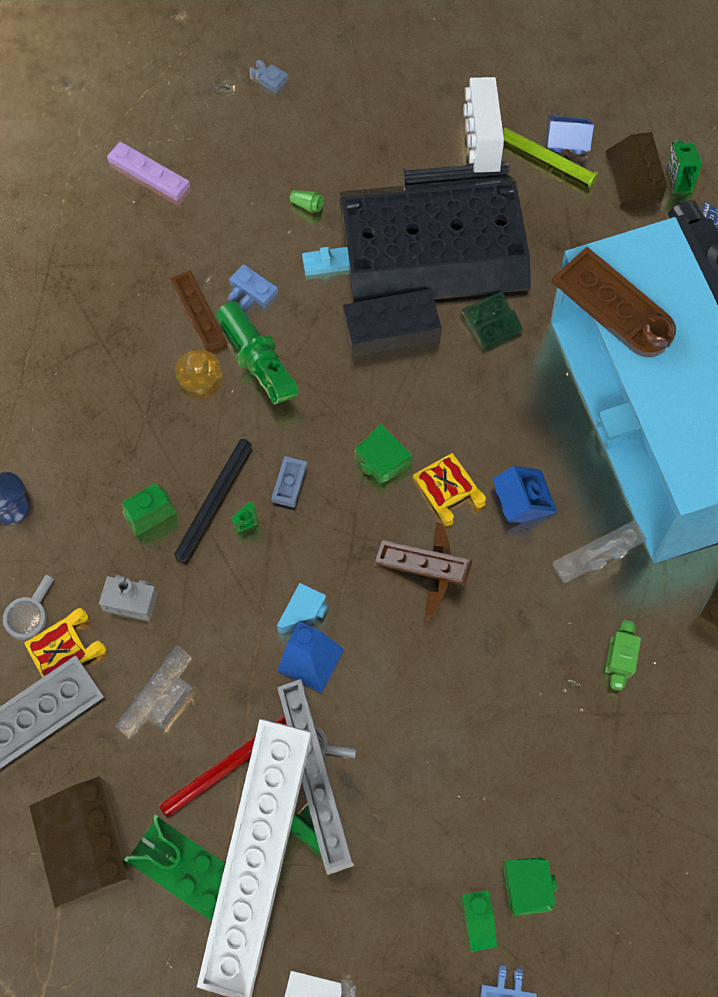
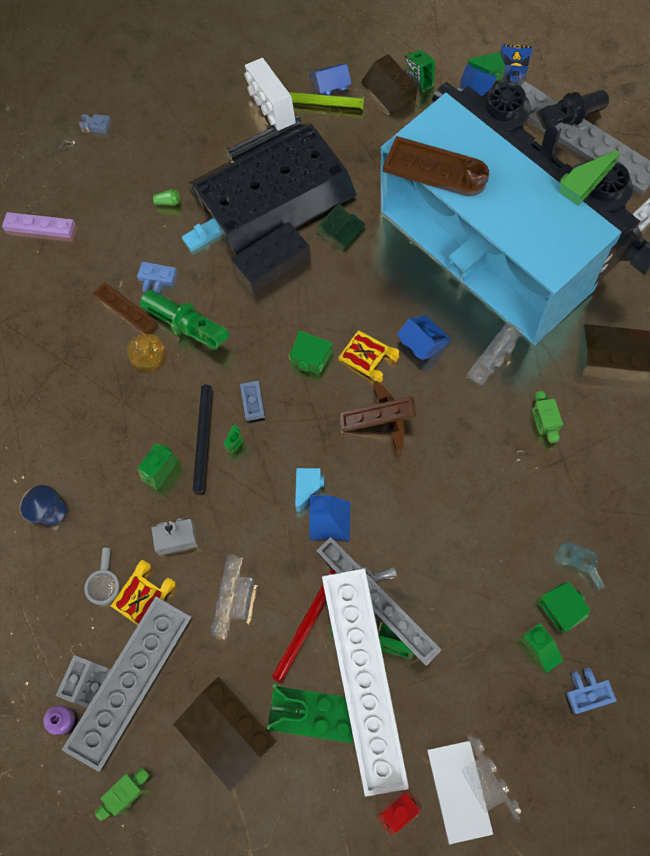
camera: 20 degrees left, 0 degrees up
none -> clear light blue beam [555,542,605,590]

